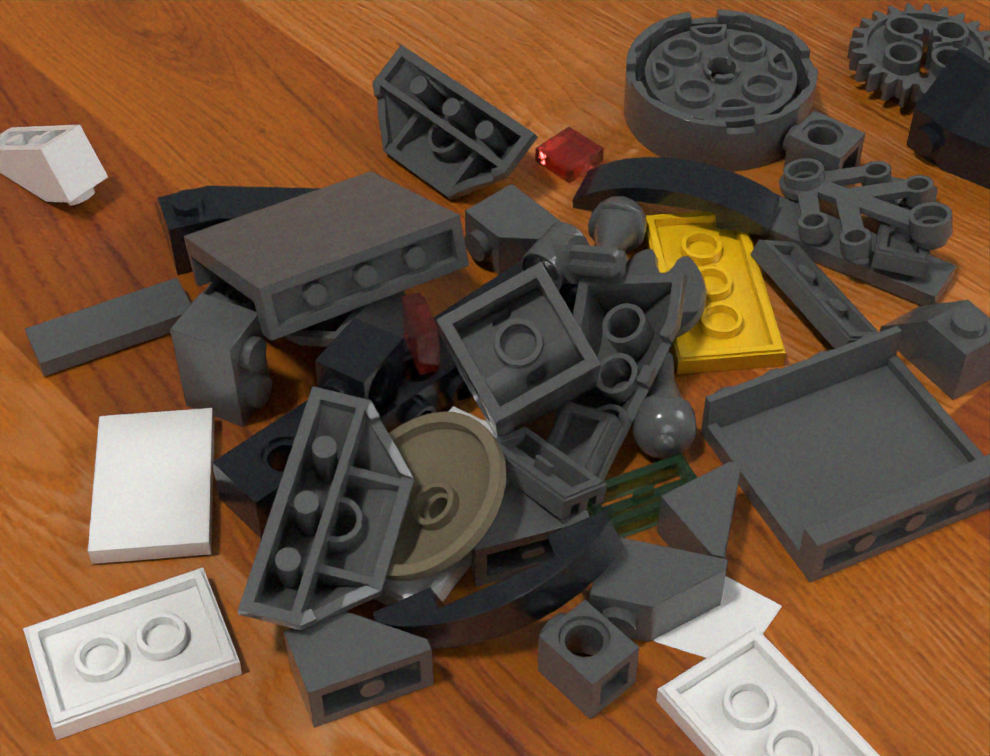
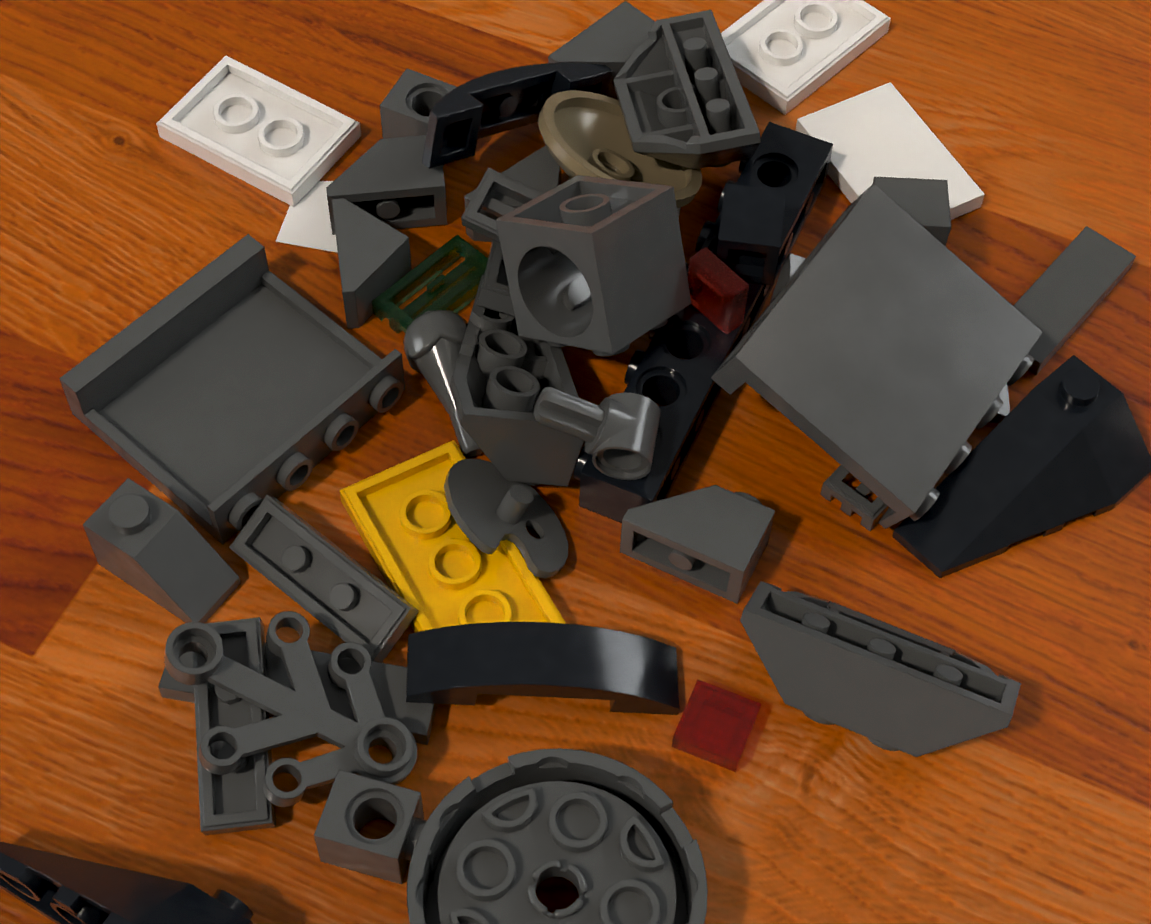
camera: 155 degrees right, 10 degrees up
dark grey piece [588,196,647,254] -> none

